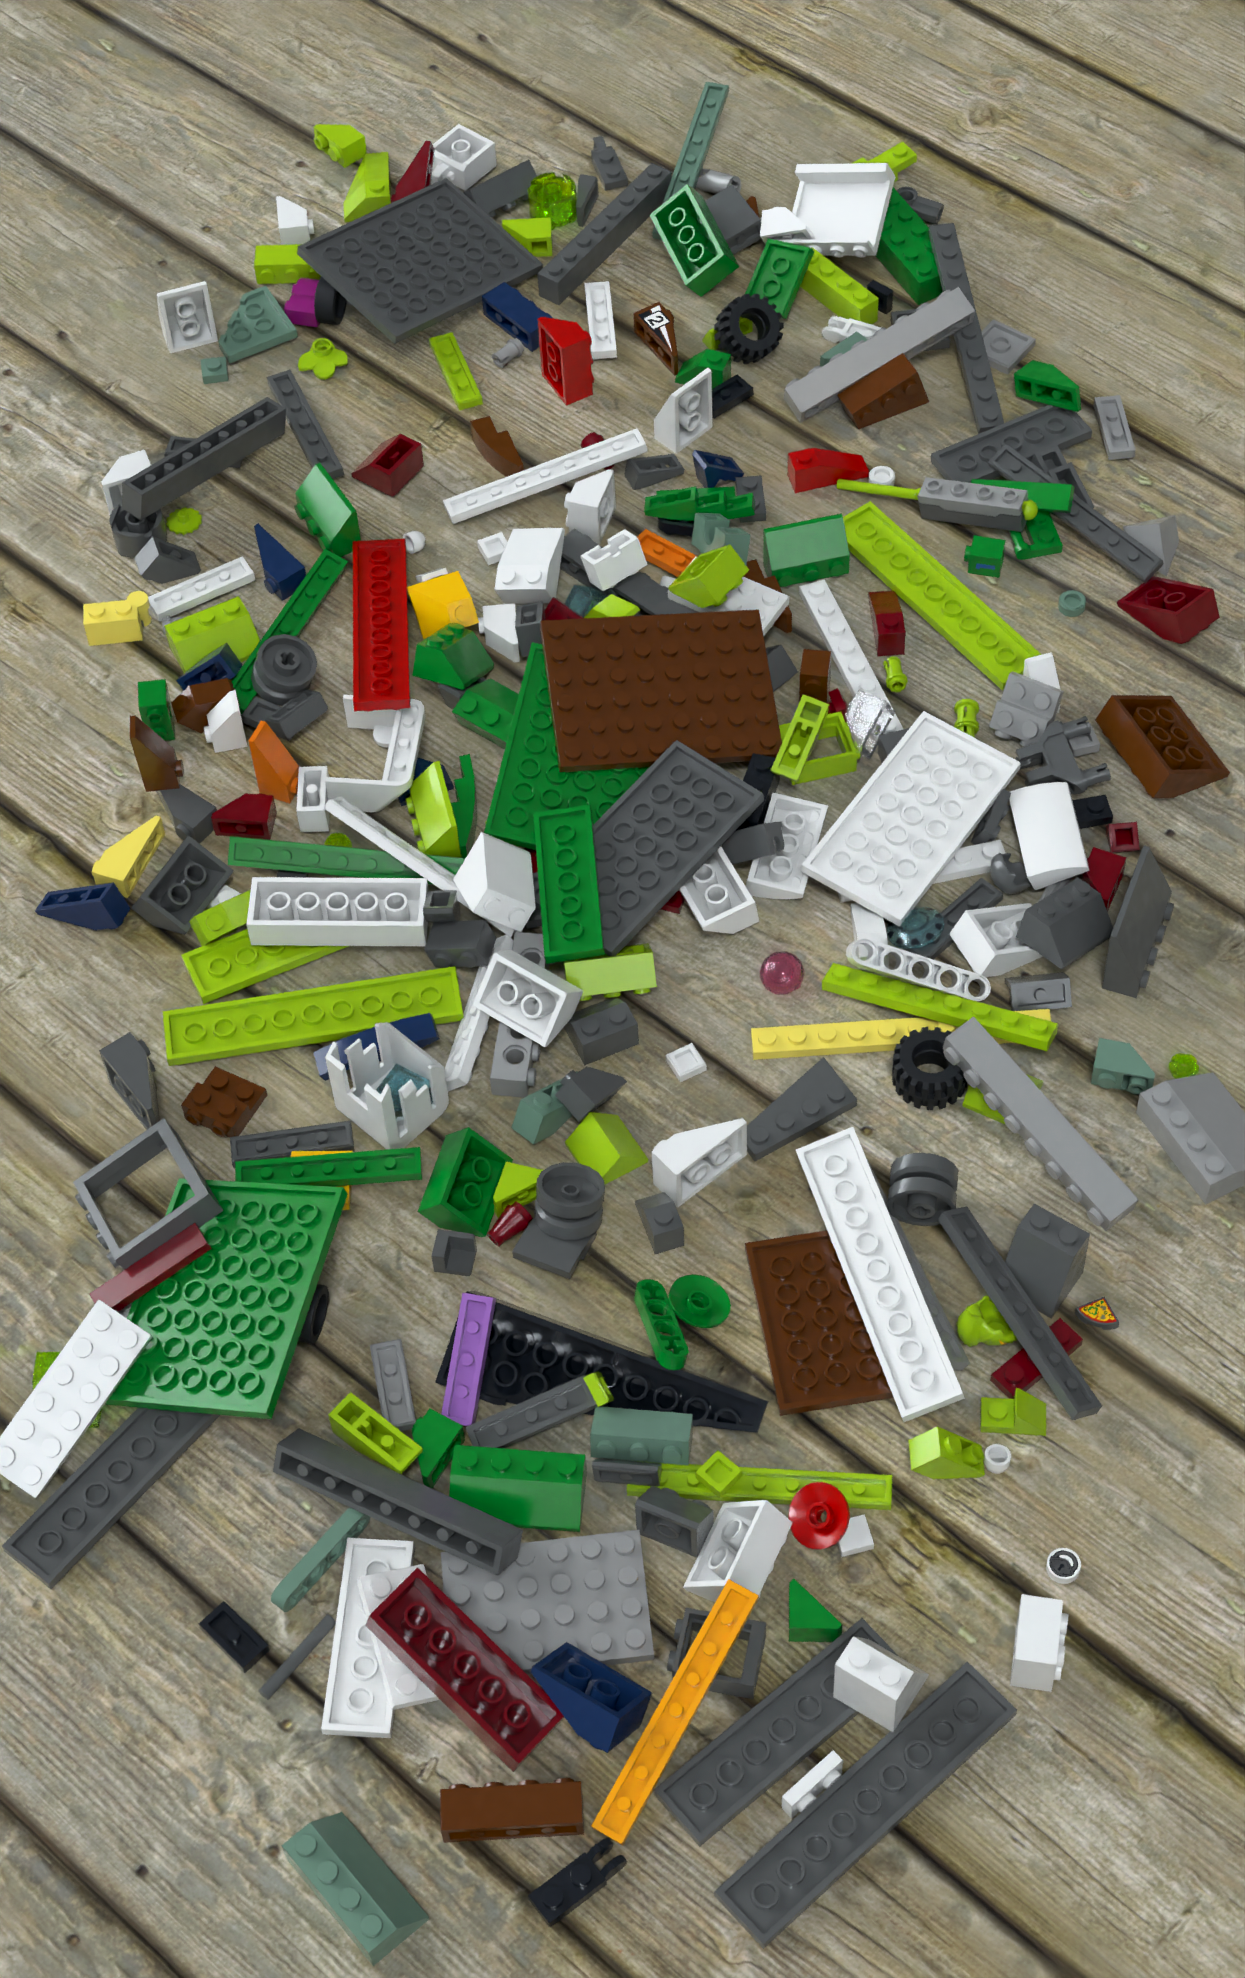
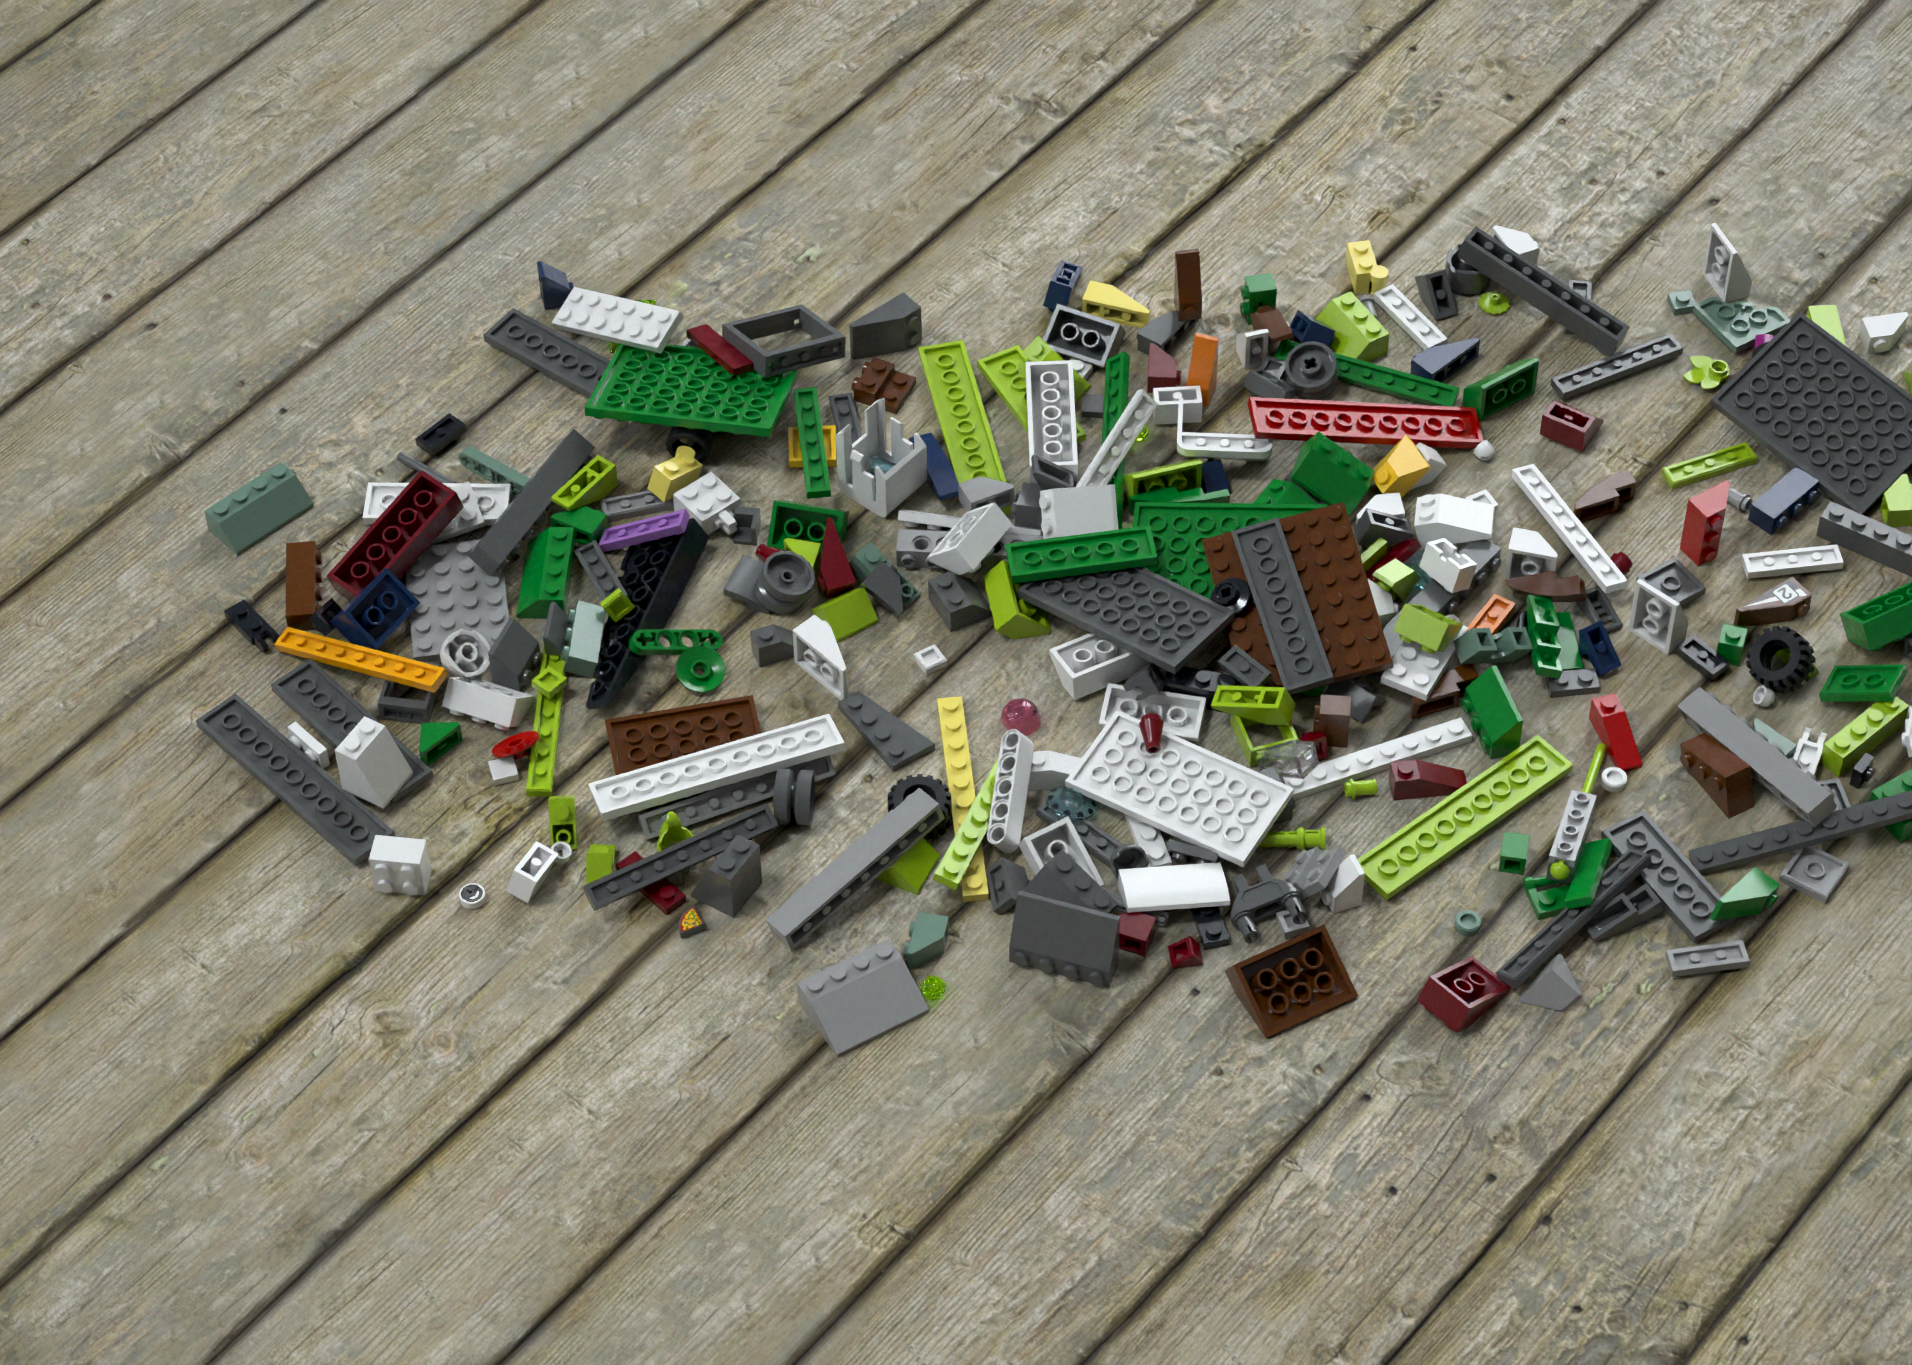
camera: 85 degrees right, 5 degrees down
none -> black plate [309,598,342,637]
none -> white cylinder [440,629,490,678]
none -> white slope [506,841,558,903]
none -> light yellow hinge [647,446,703,502]
none -> white hinge [673,472,741,535]
none -> dark red slope [816,517,856,599]
none -> light grey slope [959,476,1015,512]
none -> dark red cone [1139,713,1164,753]
none -> black piece [1210,578,1251,616]
none -> dark grey plate [1218,645,1272,687]
none -> dark grey plate [1231,517,1334,695]
none -> reddish brown slope [1506,571,1587,602]
none -> dark grey plate [1636,557,1706,606]
none -> white hinge [1753,685,1776,707]

